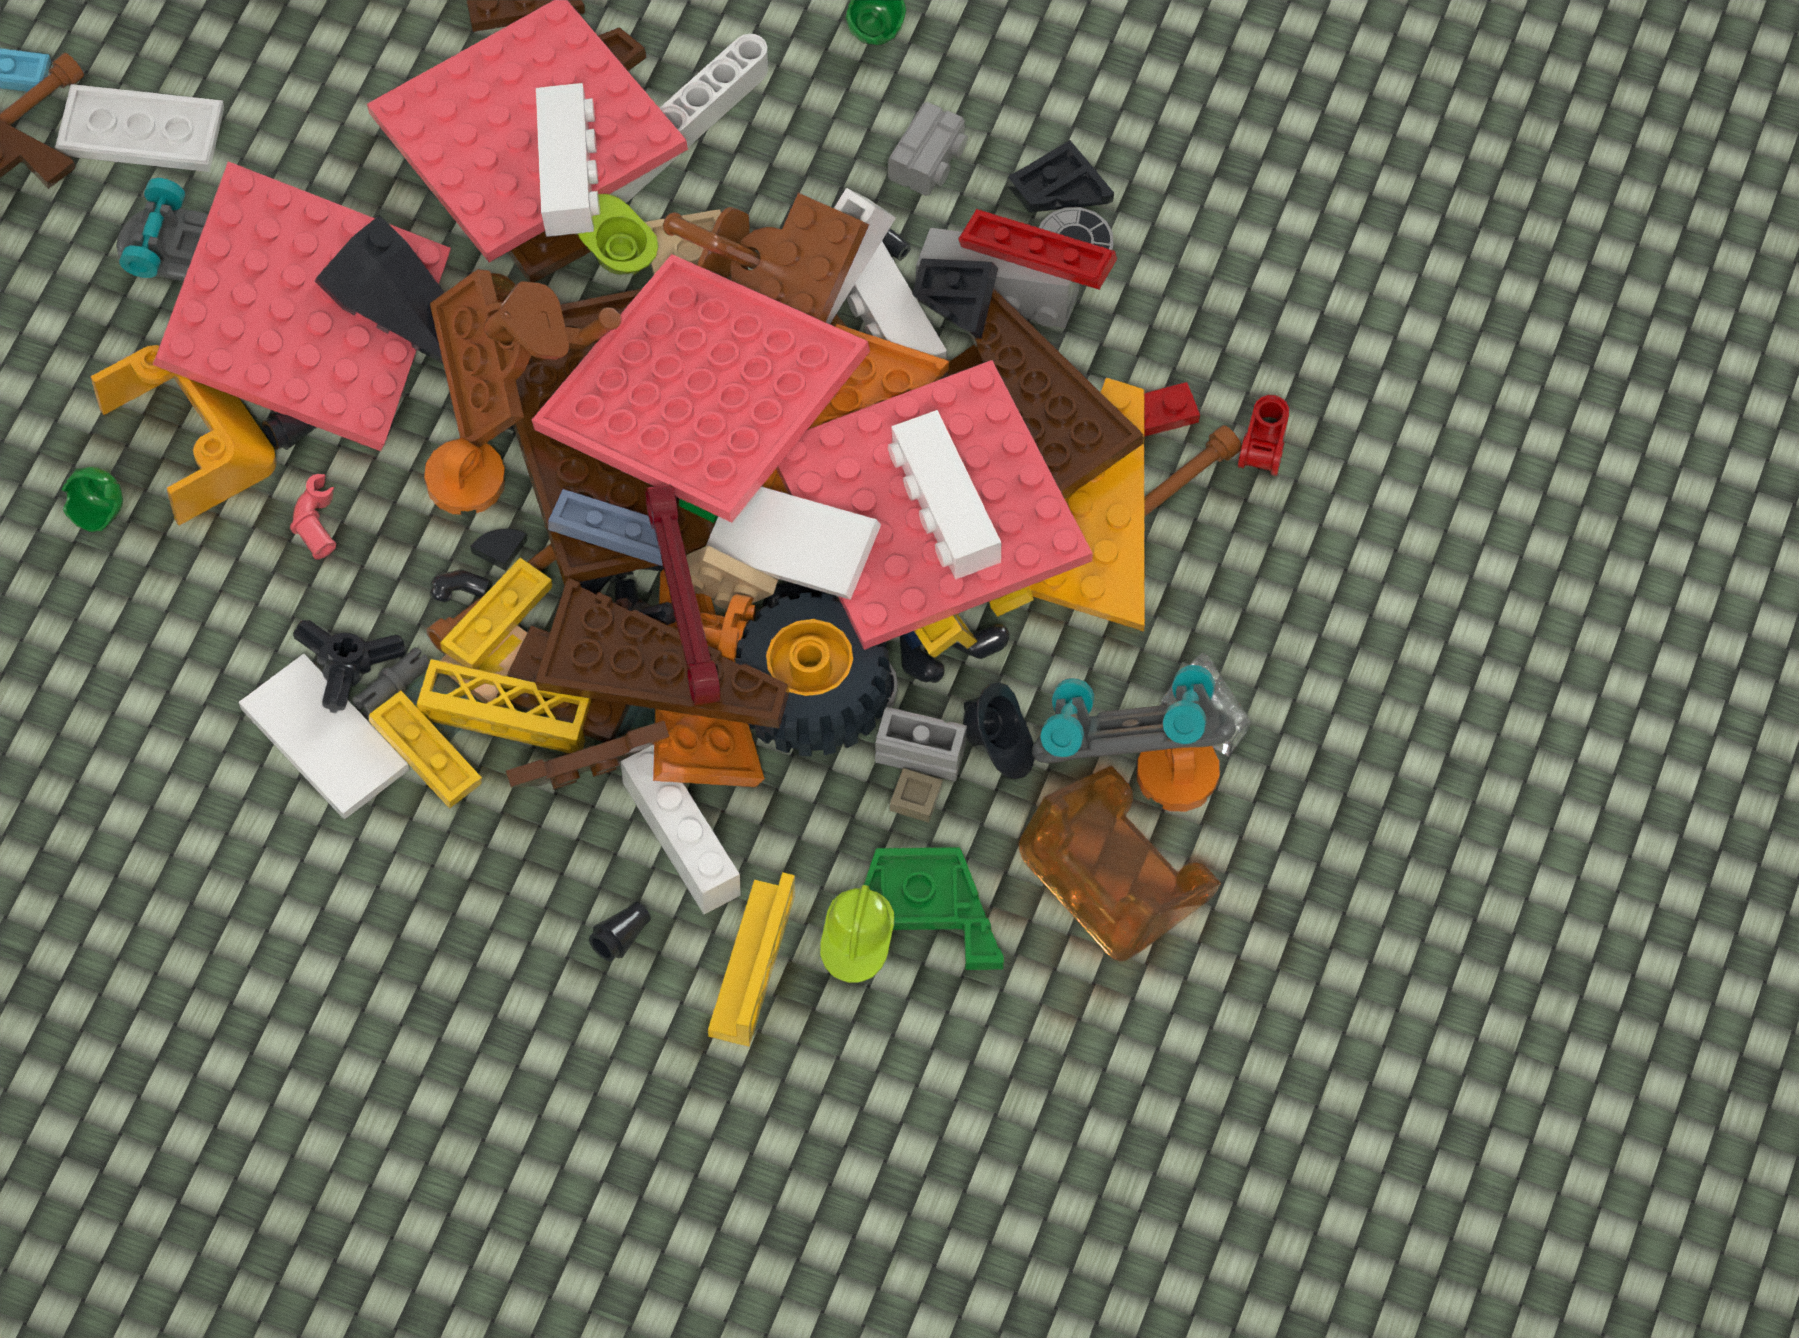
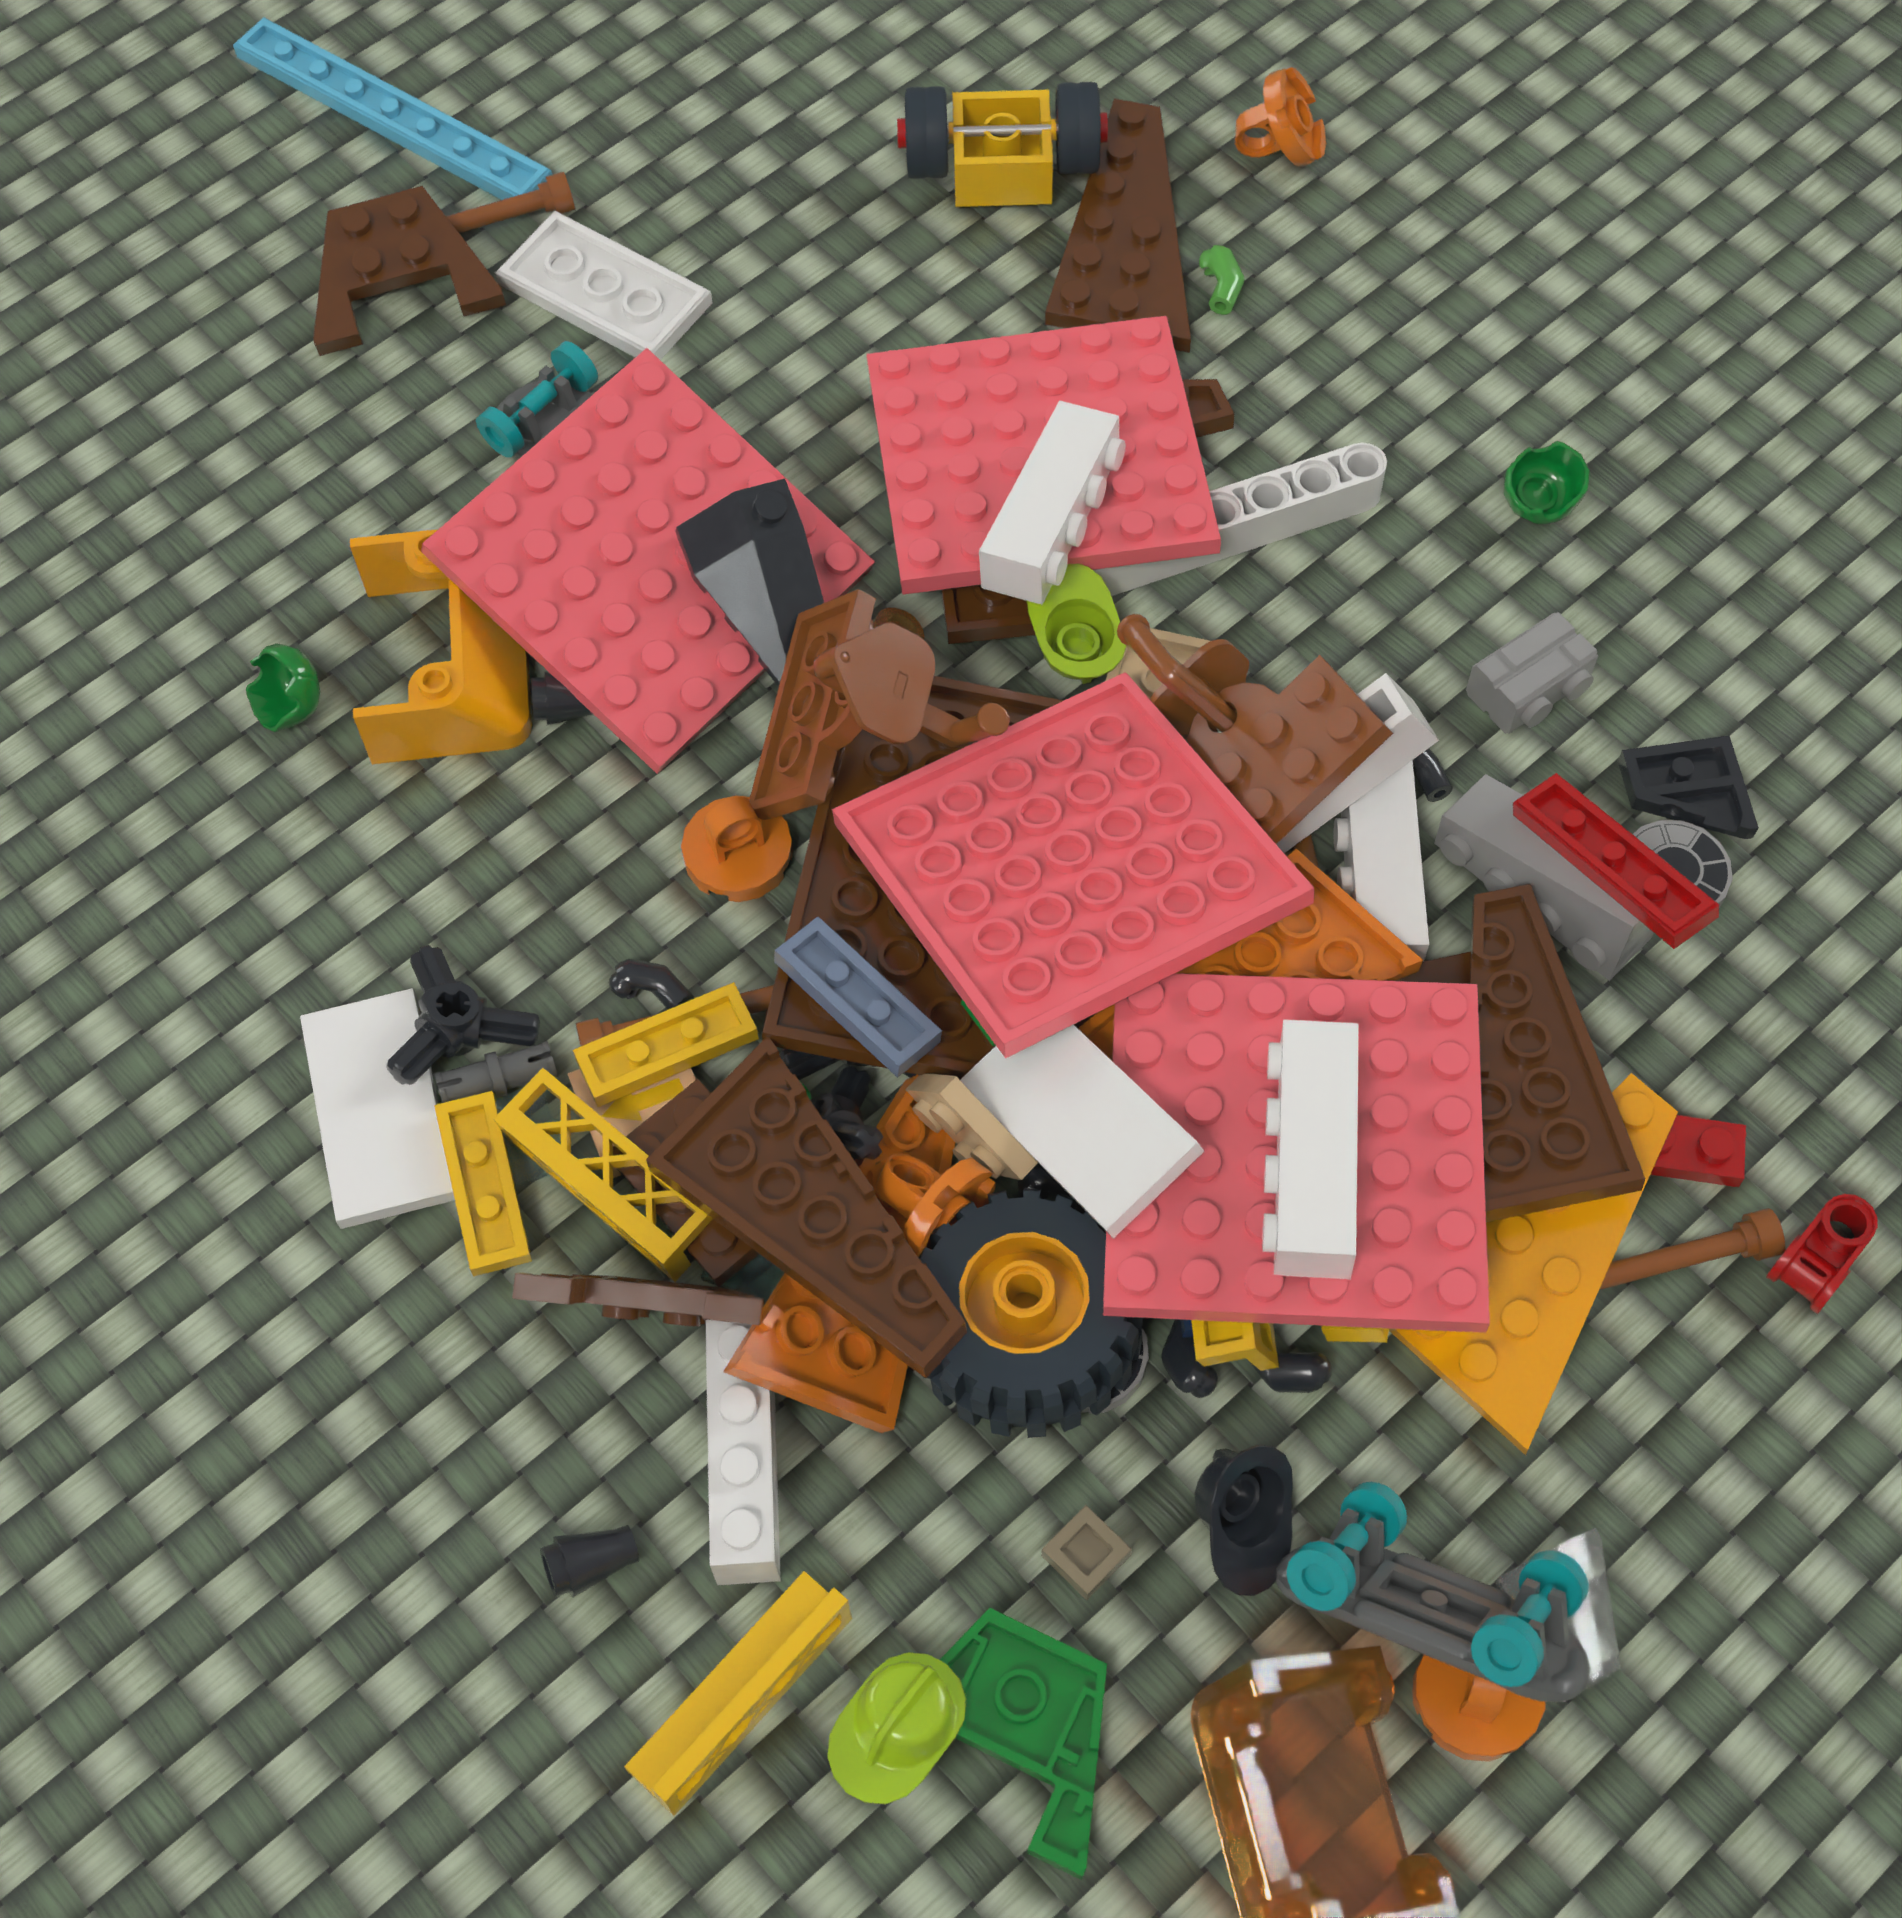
camera: 30 degrees right, 0 degrees up
coral piece [290,474,336,560] -> none
black tile [470,529,527,571] -> none
dark red piece [645,484,720,706] -> none
light grey brick [875,707,967,781] -> none
black wing [912,258,998,339] -> none

